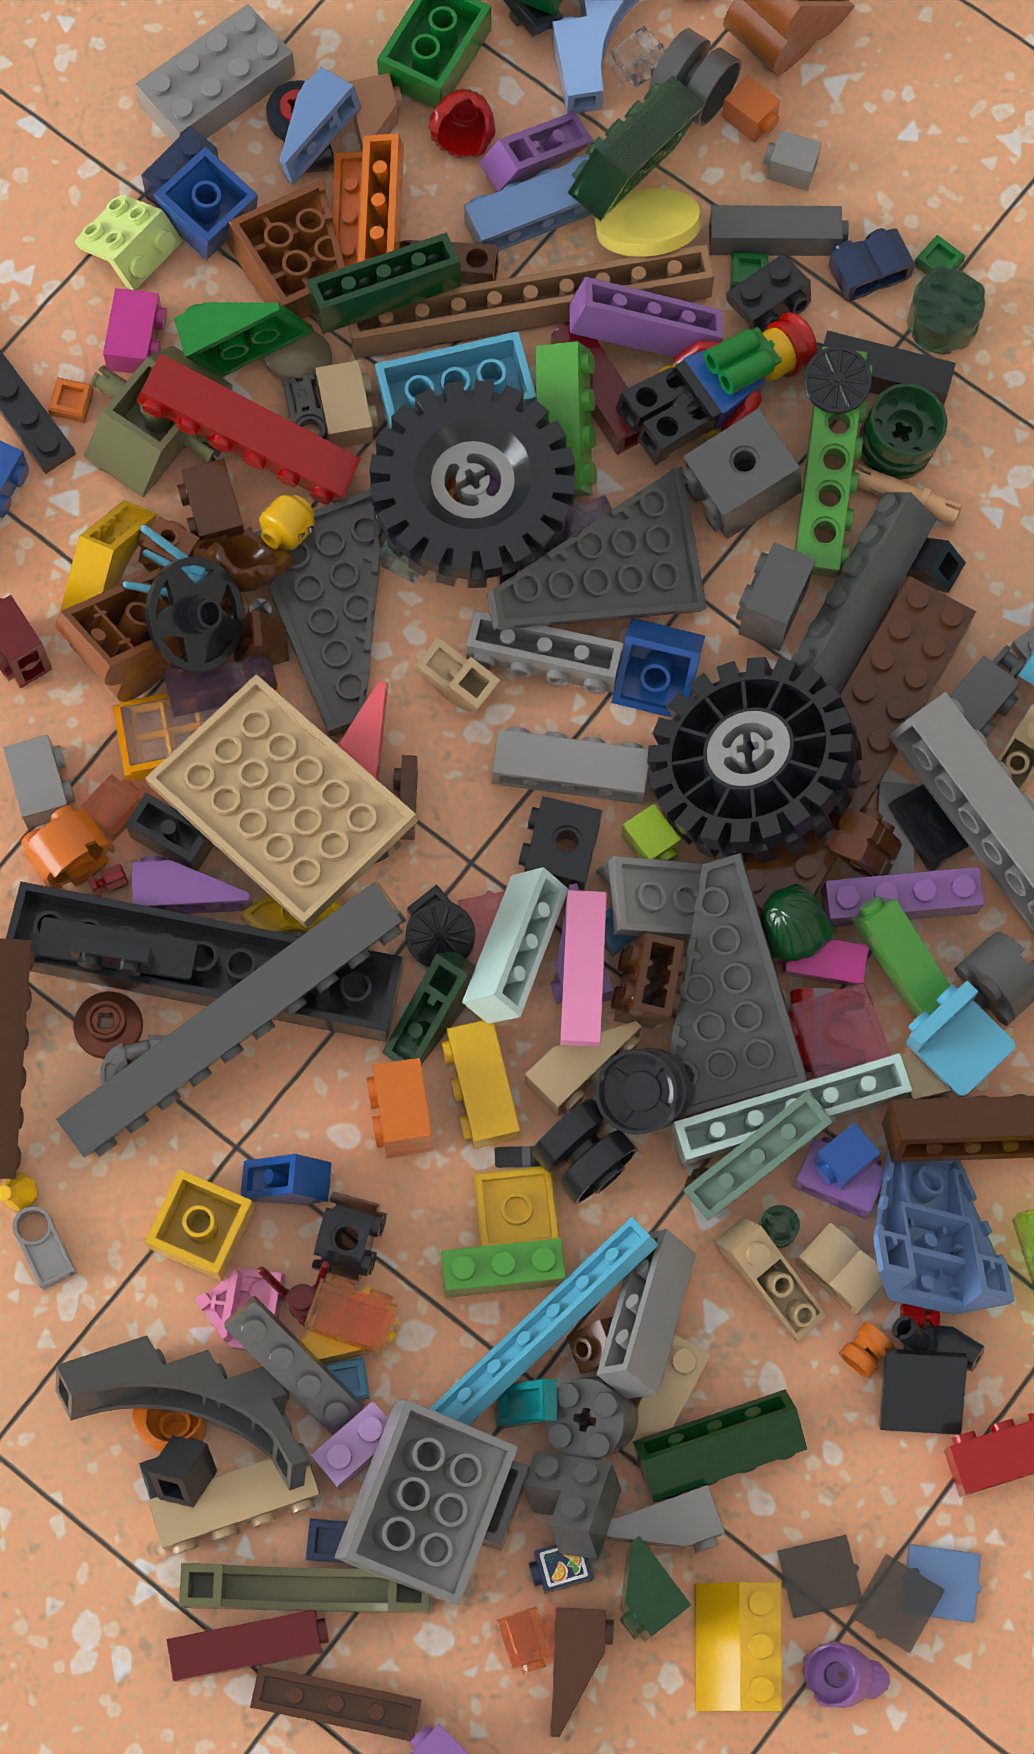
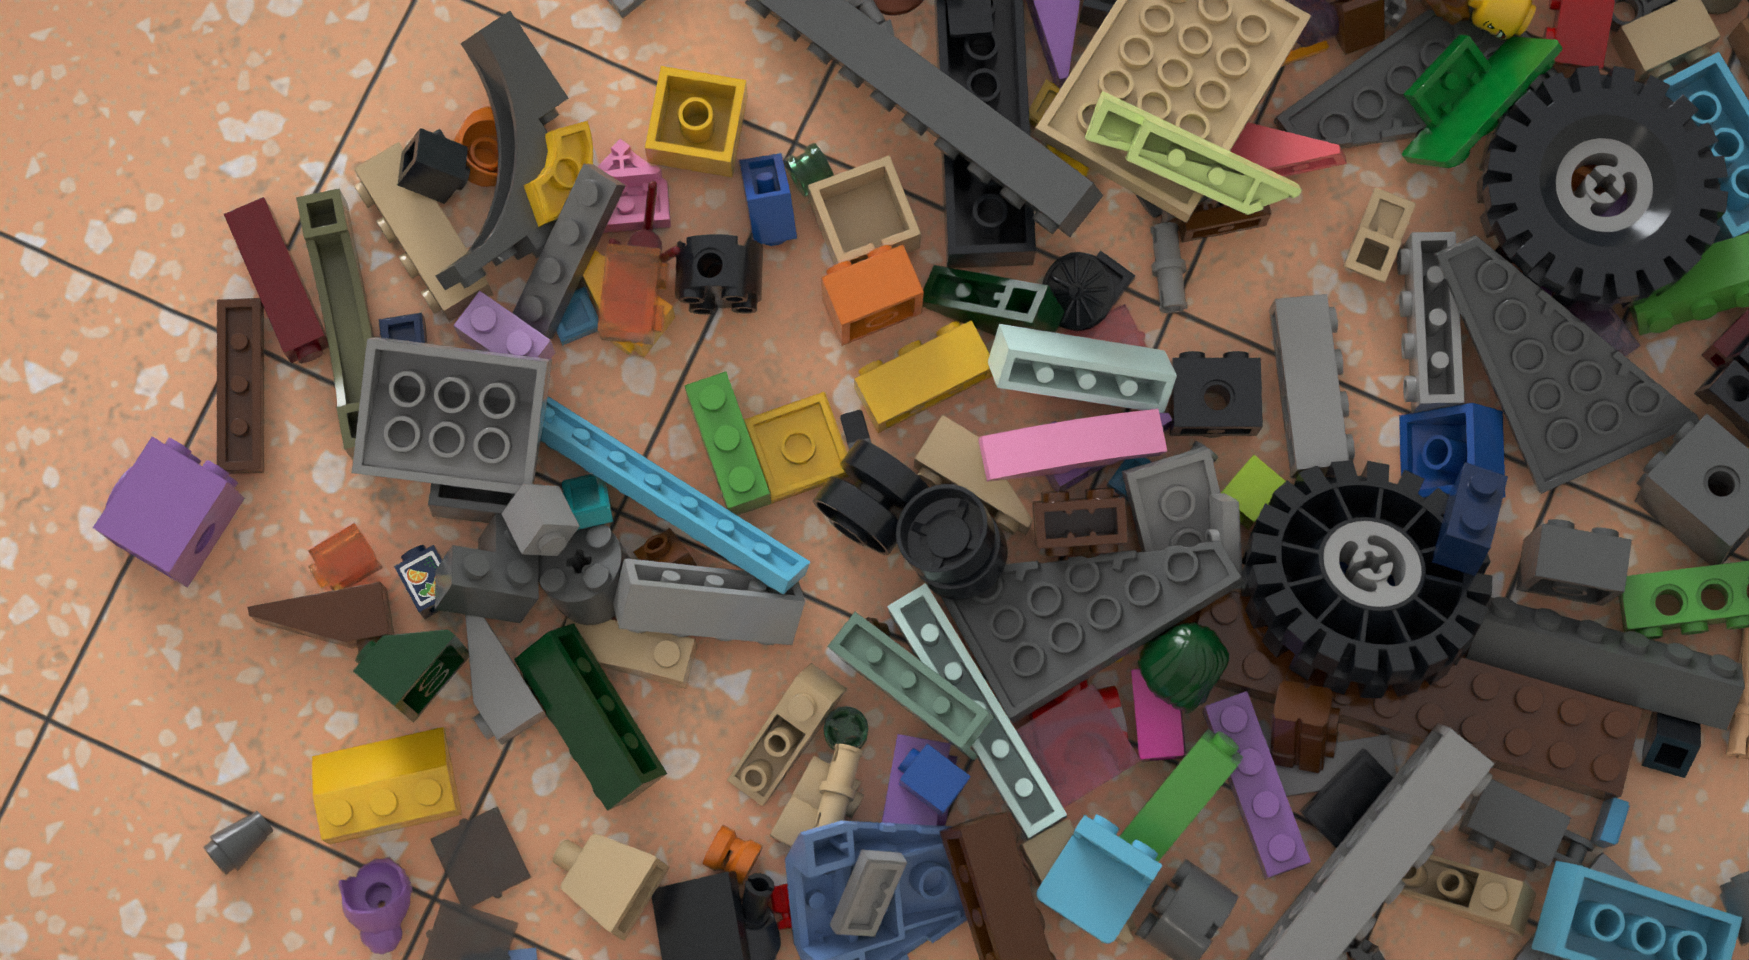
camera: 75 degrees right, 5 degrees up
none -> light grey brick [502,484,579,556]
none -> yellow tile [524,121,593,227]
none -> tan torso [553,833,670,941]
none -> clear green wheel [783,142,834,197]
none -> tan piece [808,155,921,265]
none -> tan pin [812,744,863,829]
none -> light grey plate [830,850,907,937]
none -> yellowish green wedge [1085,91,1302,215]
none -> light grey pin [1150,222,1188,313]
none -> light grey plate [1205,493,1242,589]
none -> green bracket [1402,34,1563,168]
none -> dark blue brick [1432,463,1508,576]
none -> dark azure tile [1590,797,1630,848]

